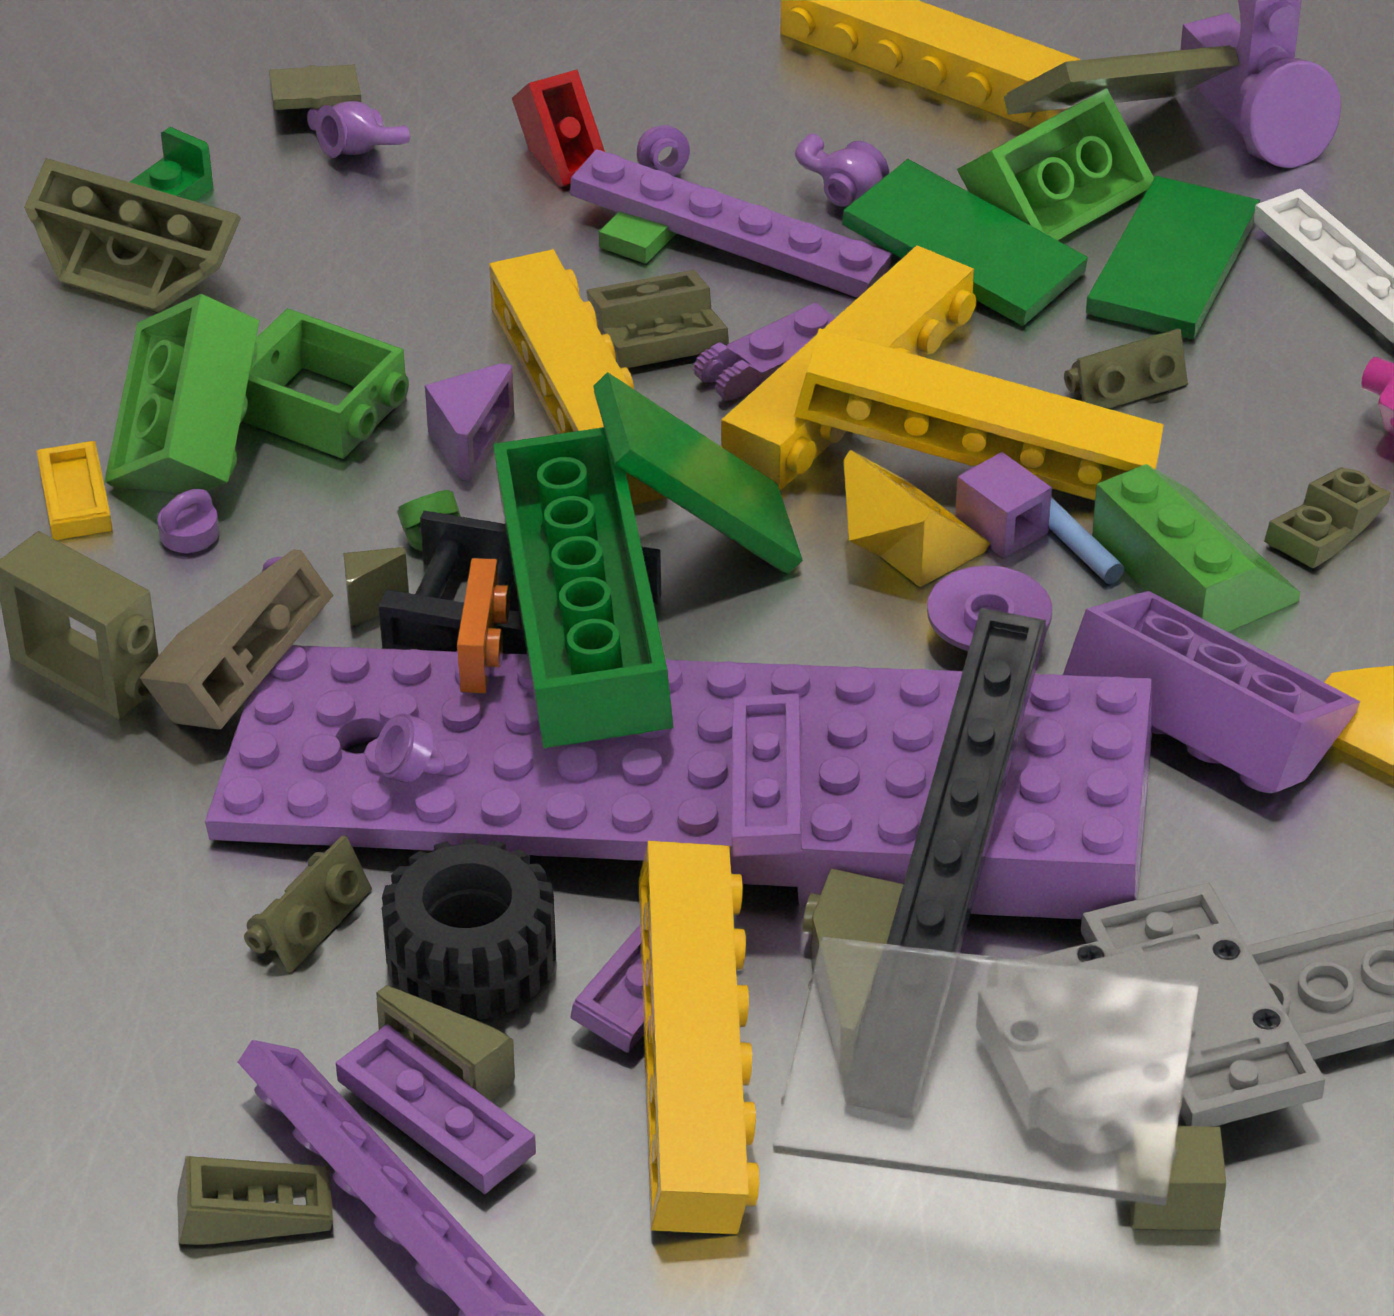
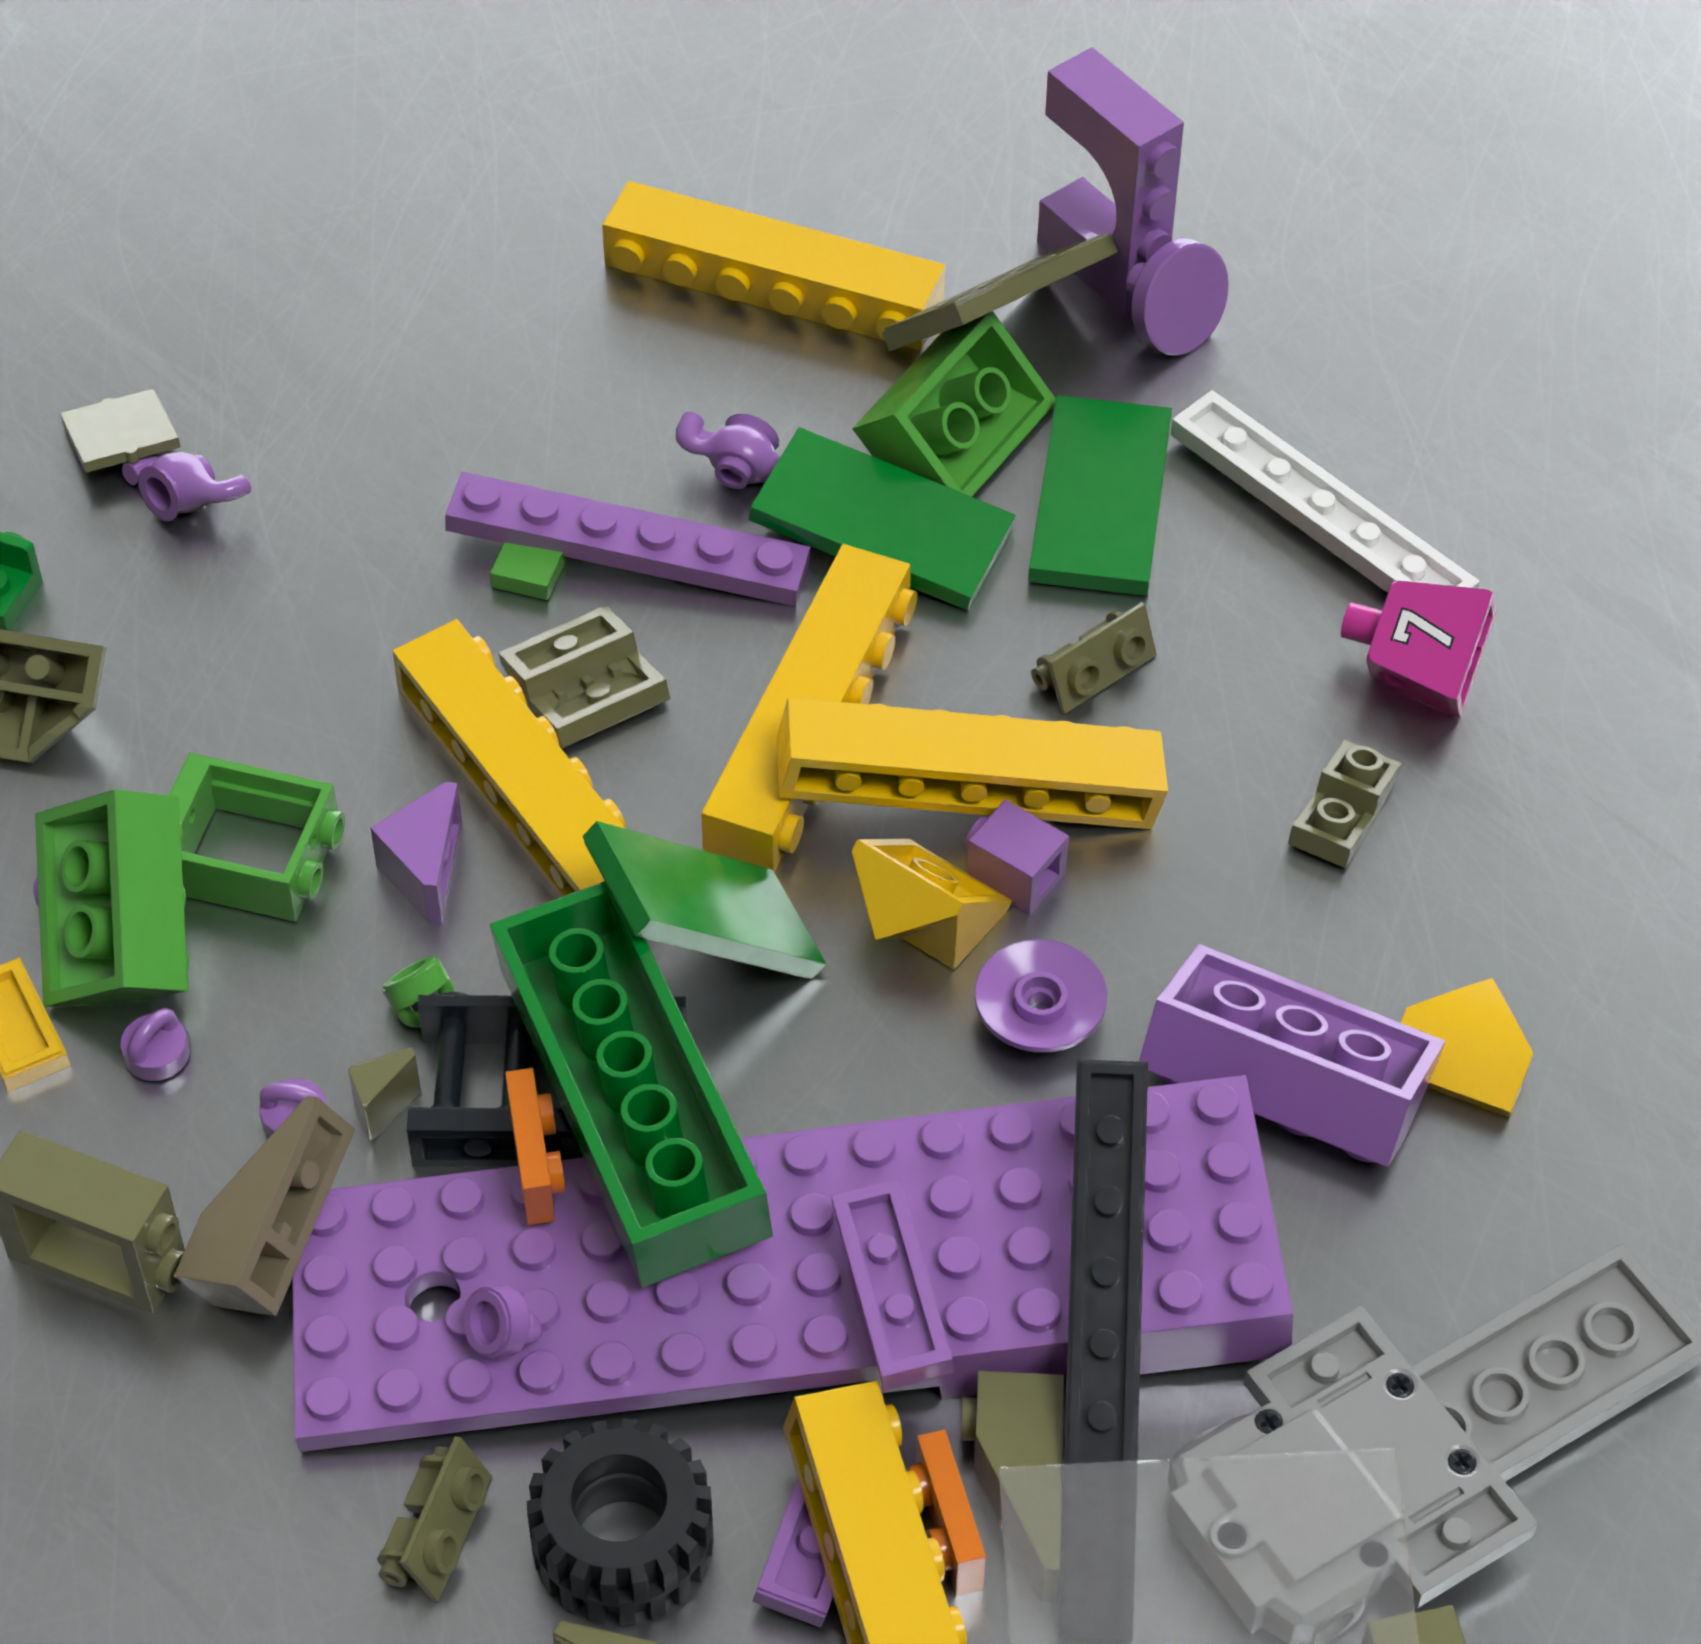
camera: 15 degrees left, 10 degrees up
red slope [512,69,605,188] -> none
medium lavender plate [636,125,690,176] -> none
medium lavender hinge [693,302,836,401] -> none
light blue bar [1049,497,1124,584] -> none
bright green slope [1092,464,1300,632] -> none
none -> orange plate [907,1429,986,1597]

